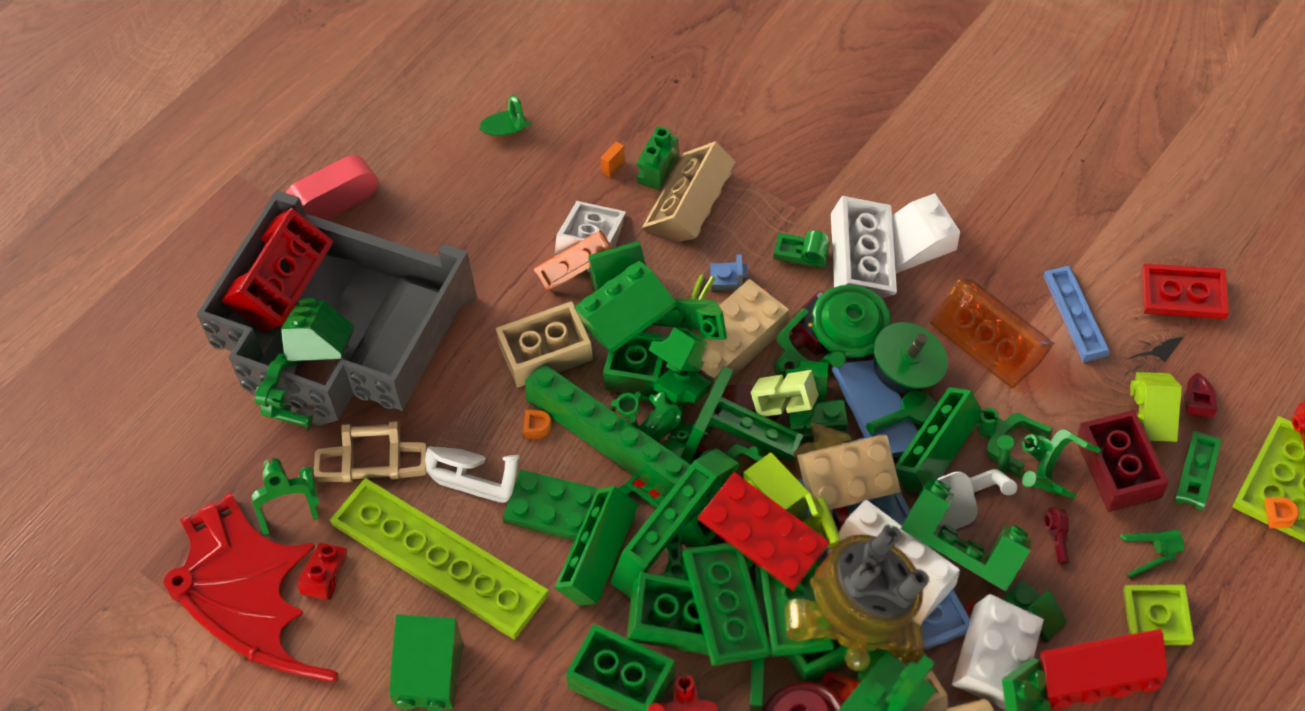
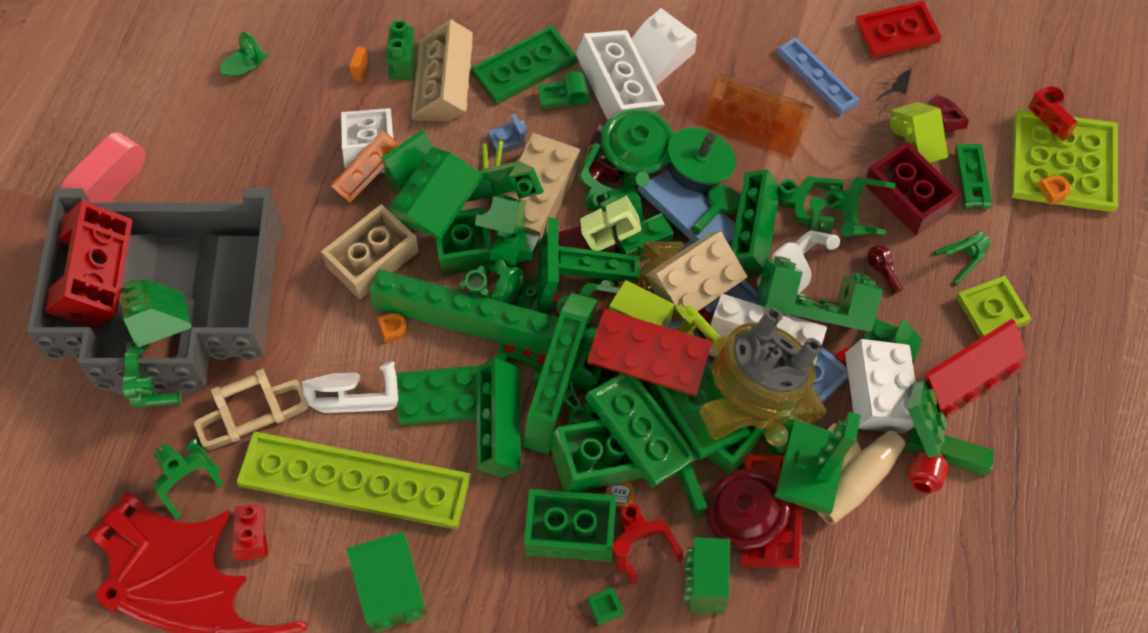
camera: 25 degrees left, 5 degrees up
none -> green tile [470,25,578,106]
none -> tile [605,482,634,509]

